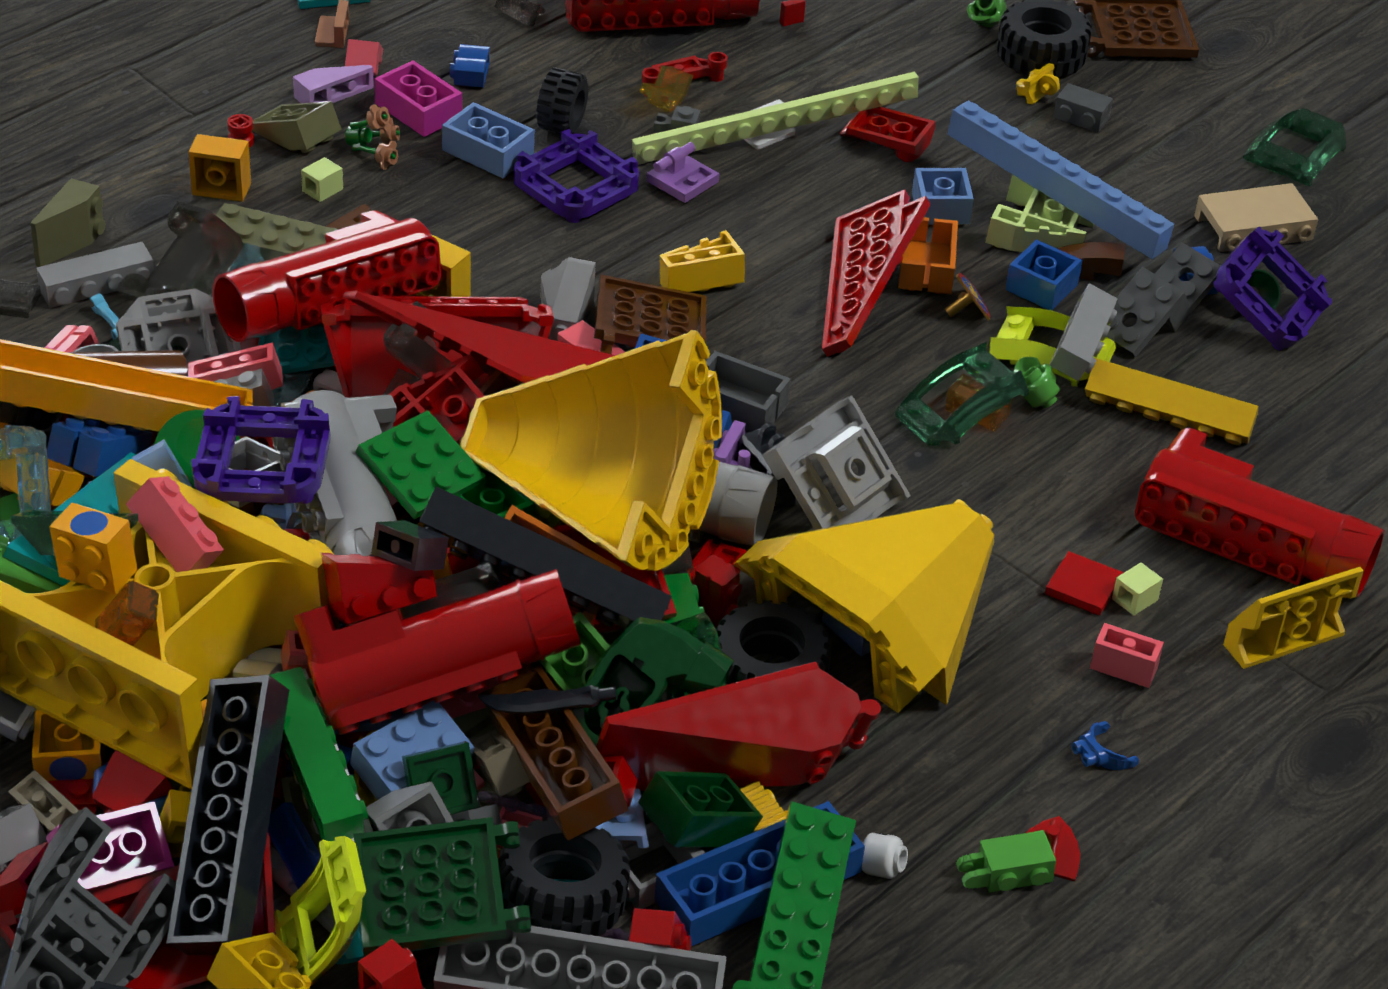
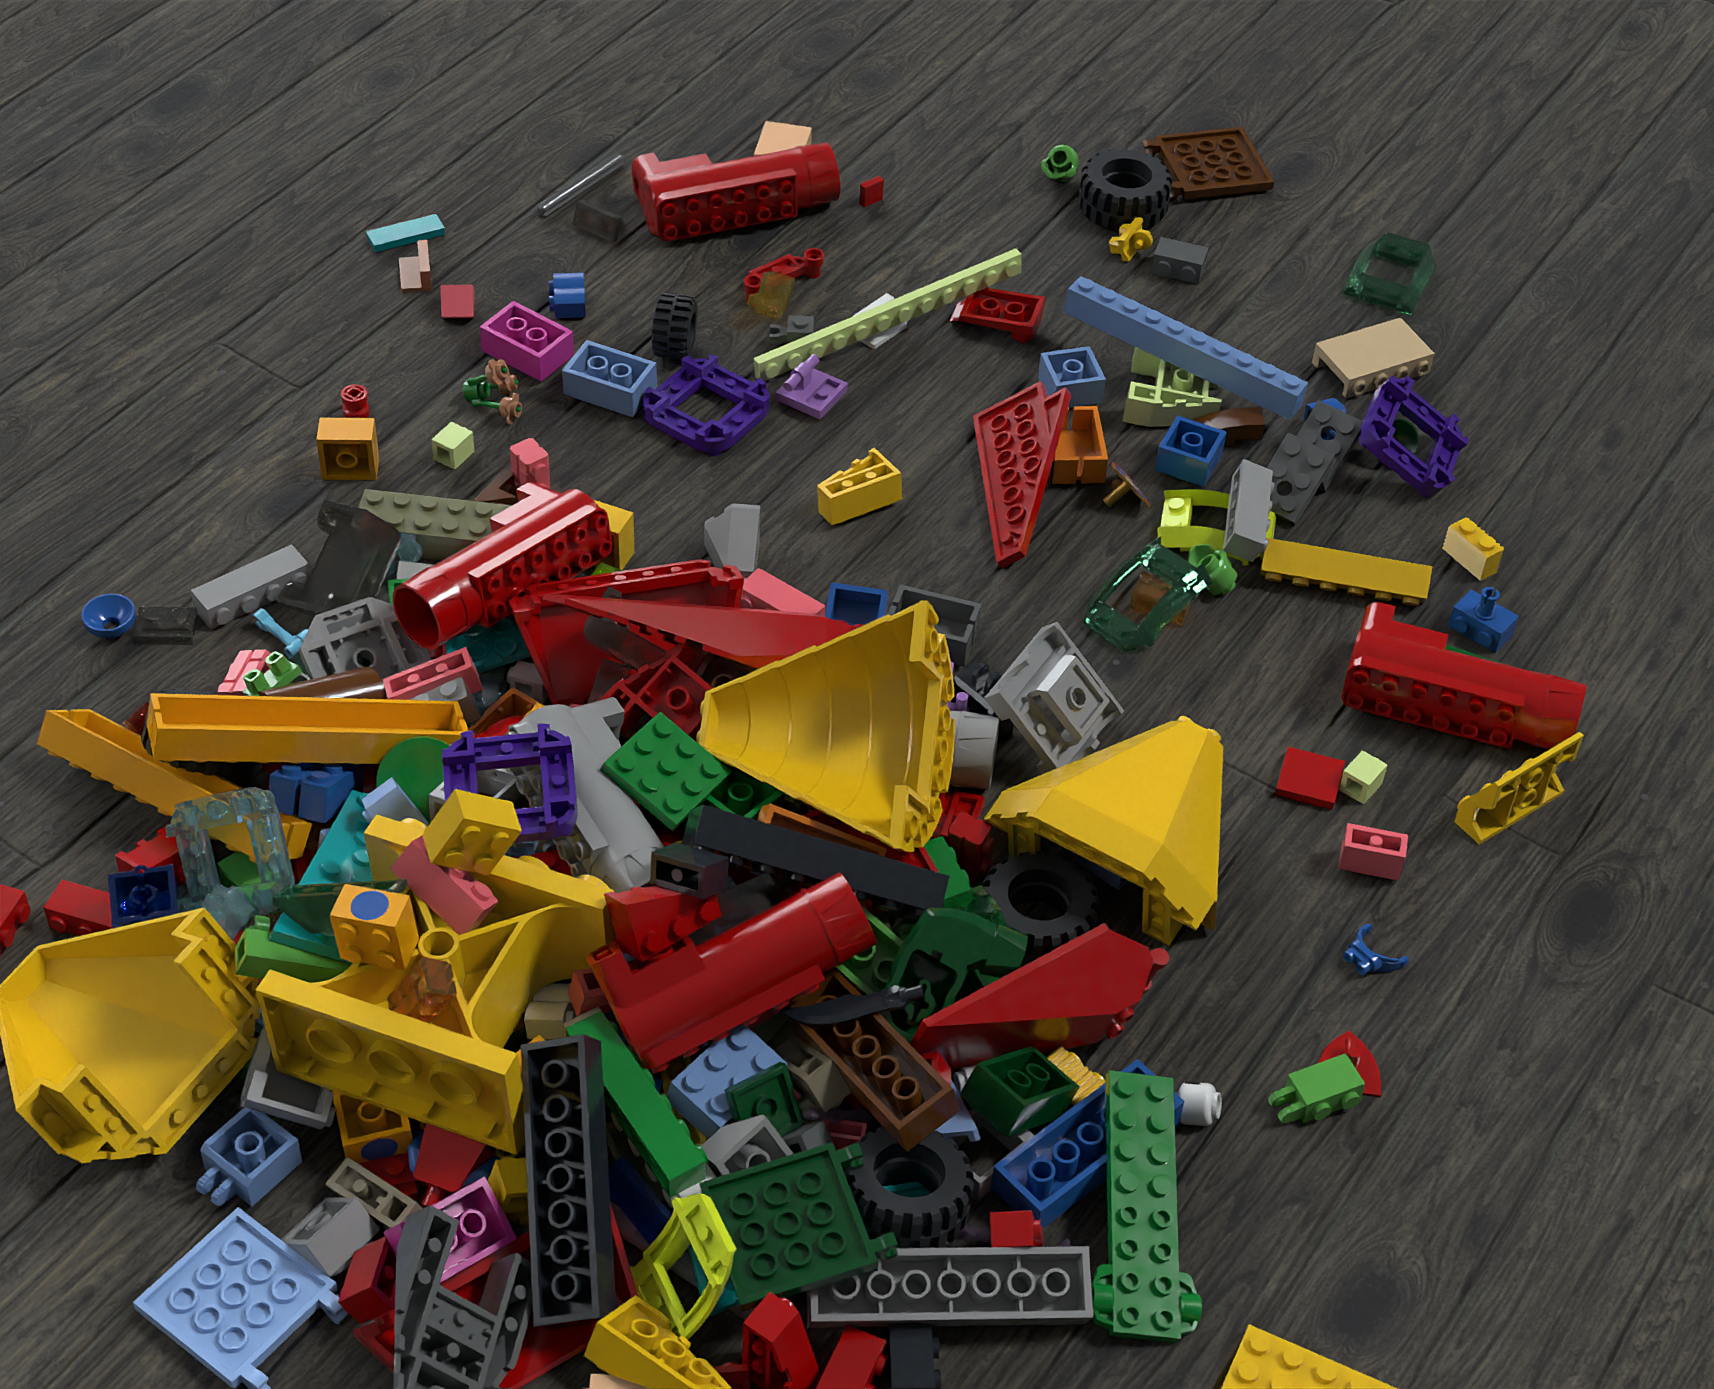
camera: 10 degrees left, 5 degrees up
olive slope [30,178,106,267] -> none
olive slope [252,101,342,153] -> none
lavender slope [293,65,374,103] -> none
reddish brown plate [594,275,707,354] -> none
none -> bright green hips [242,651,303,696]
none -> yellow brick [422,789,522,875]
none -> coral brick [510,438,550,493]
none -> yellow brick [1442,517,1504,581]
none -> blue brick [1448,587,1519,653]

